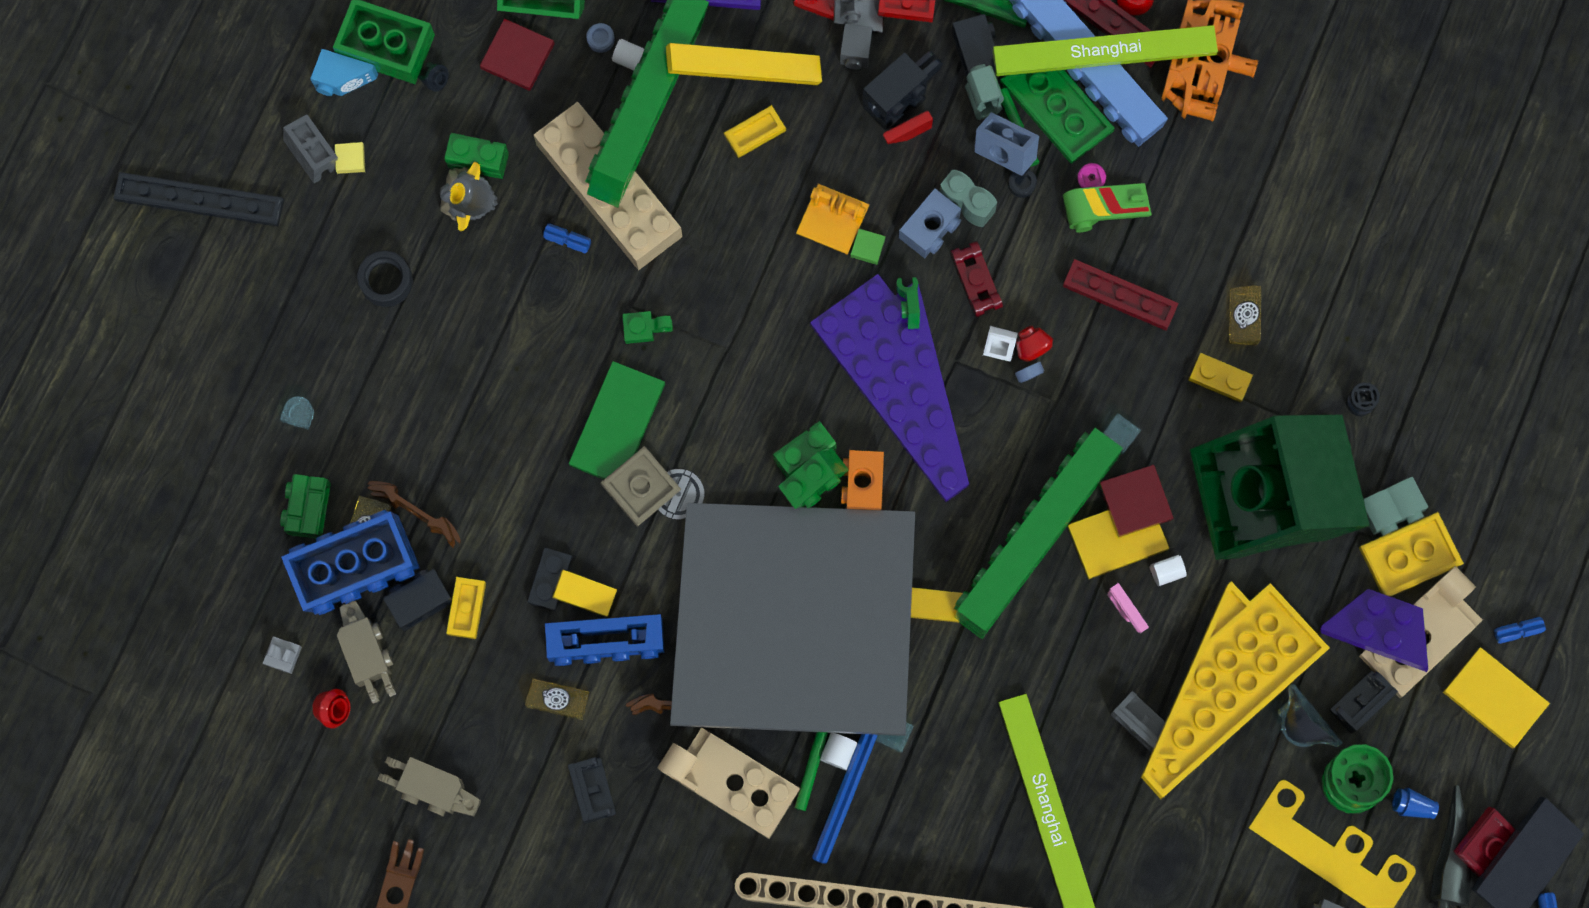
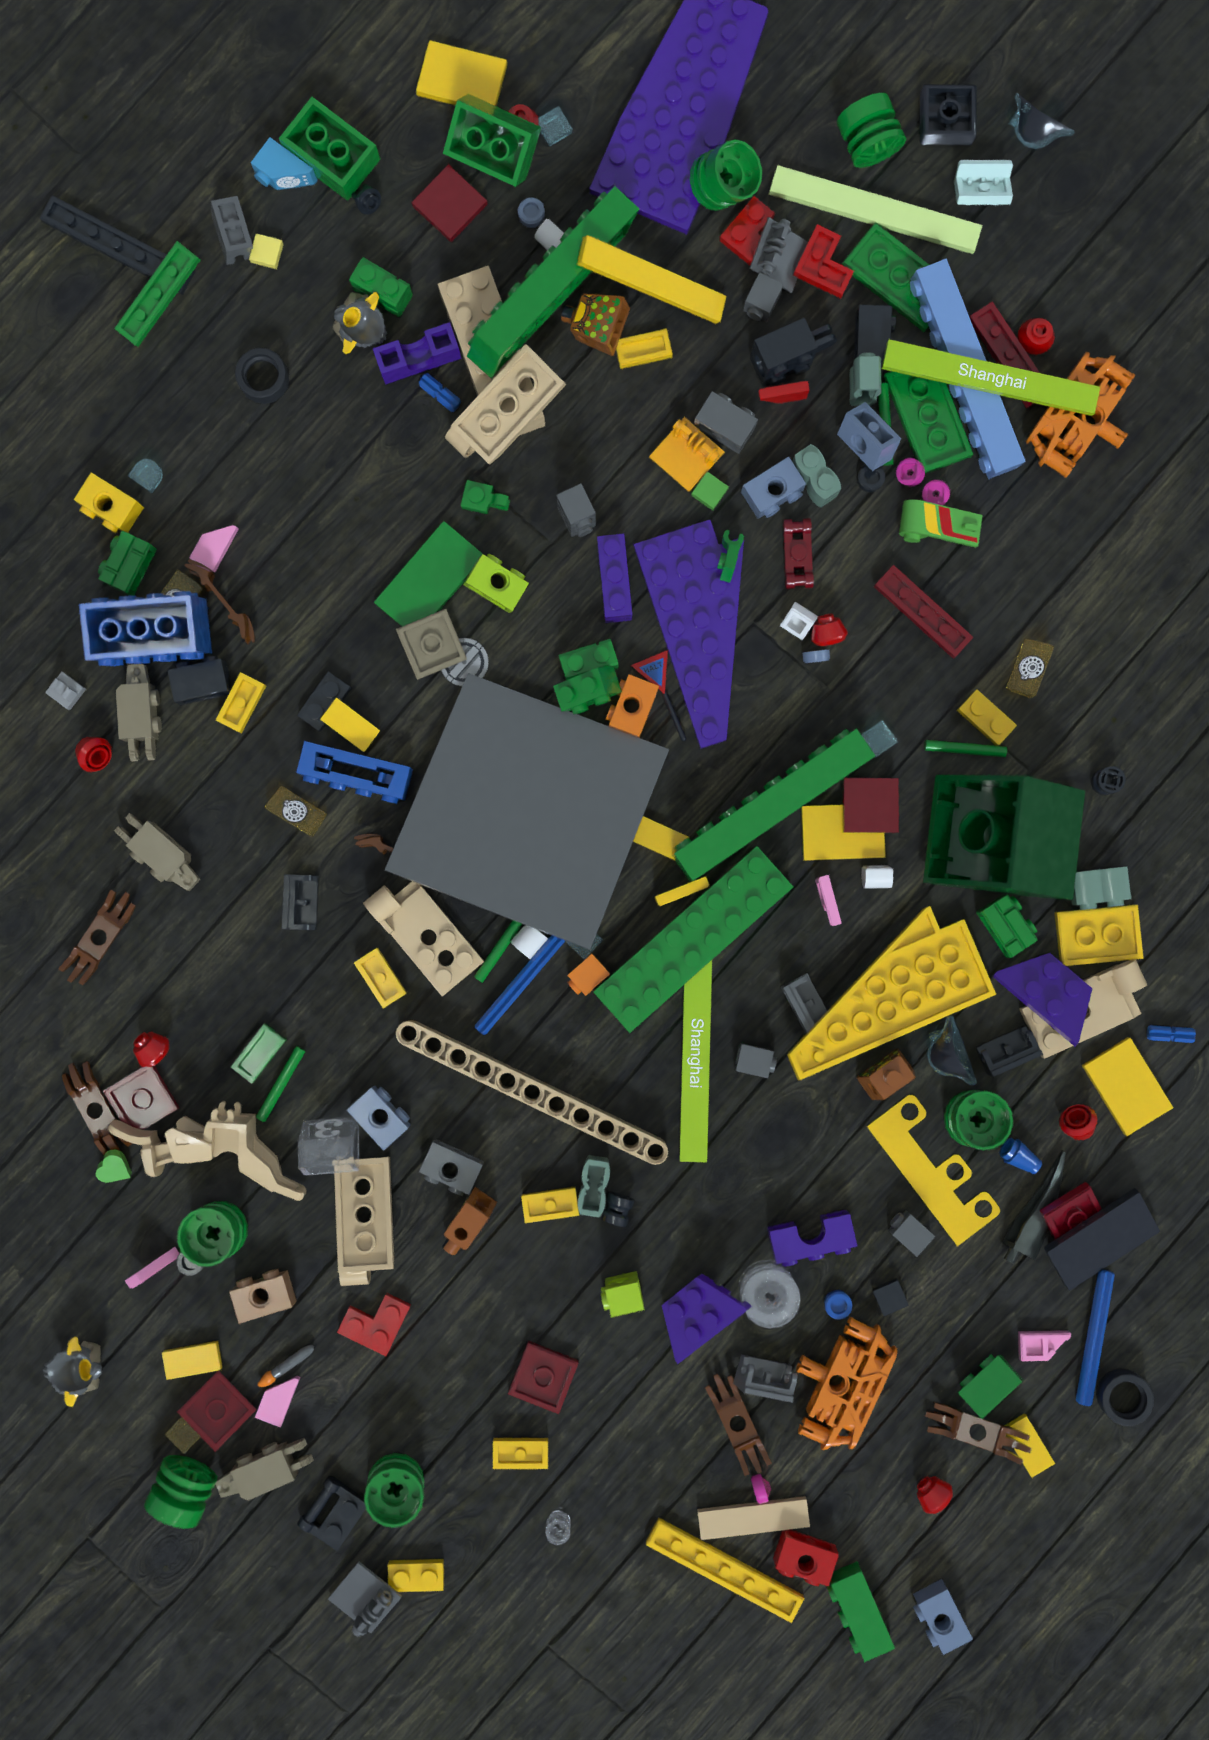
camera: 15 degrees right, 10 degrees up
none -> yellow brick [74,473,144,533]
none -> green tile [114,241,201,347]
none -> bright pink tile [190,525,238,572]
none -> yellow plate [354,948,407,1008]
none -> dark purple arch [373,322,461,384]
none -> tan hinge [445,344,566,465]
none -> lime brick [463,554,529,613]
none -> dark grey brick [557,484,596,537]
none -> dark orange torso [562,294,630,356]
none -> orange brick [567,954,610,996]
none -> green brick [593,846,793,1033]
none -> dark purple arch [597,534,632,623]
none -> piece [631,650,686,741]
none -> yellow tile [655,877,709,906]
none -> dark grey brick [694,391,758,454]
none -> dark grey brick [734,1043,777,1078]
none -> dark orange torso [856,1048,915,1100]
none -> dark pink tile [896,458,925,487]
none -> green bar [924,740,1007,757]
none -> green brick [976,894,1038,958]
none -> red cone [1059,1104,1097,1140]

